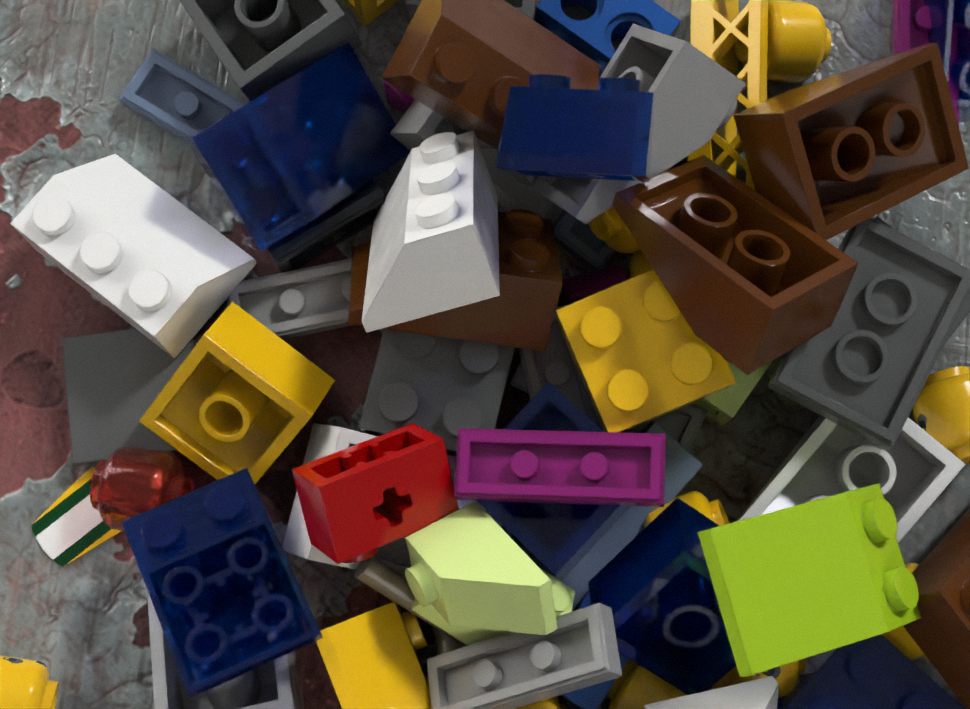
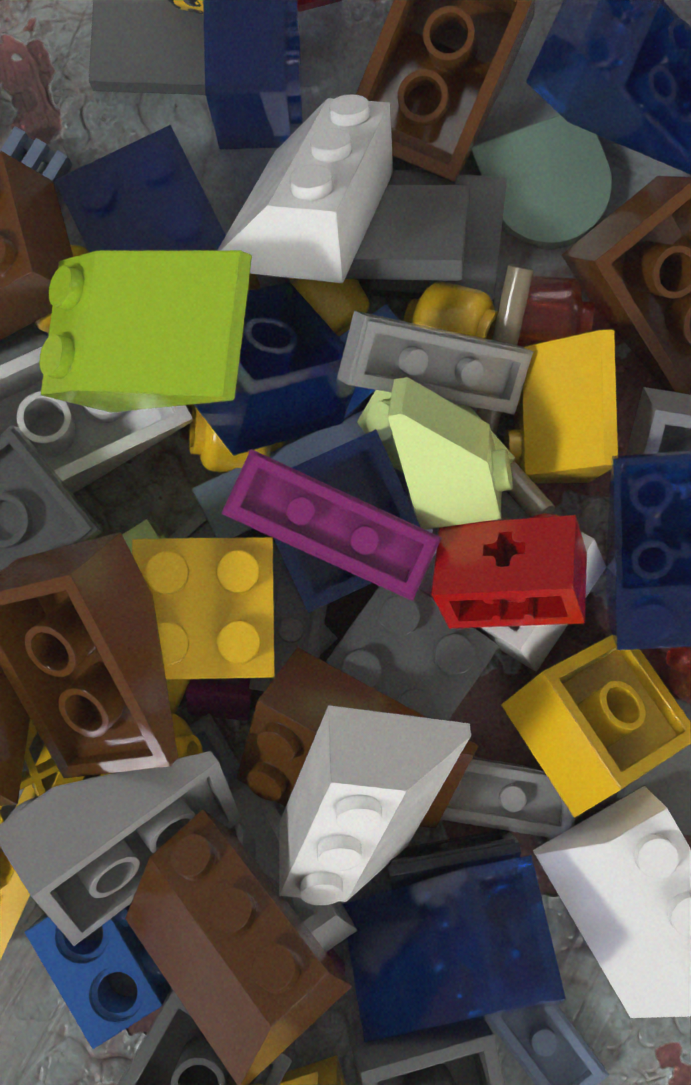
camera: 155 degrees left, 5 degrees up
clear blue slope [497,74,655,182] -> none

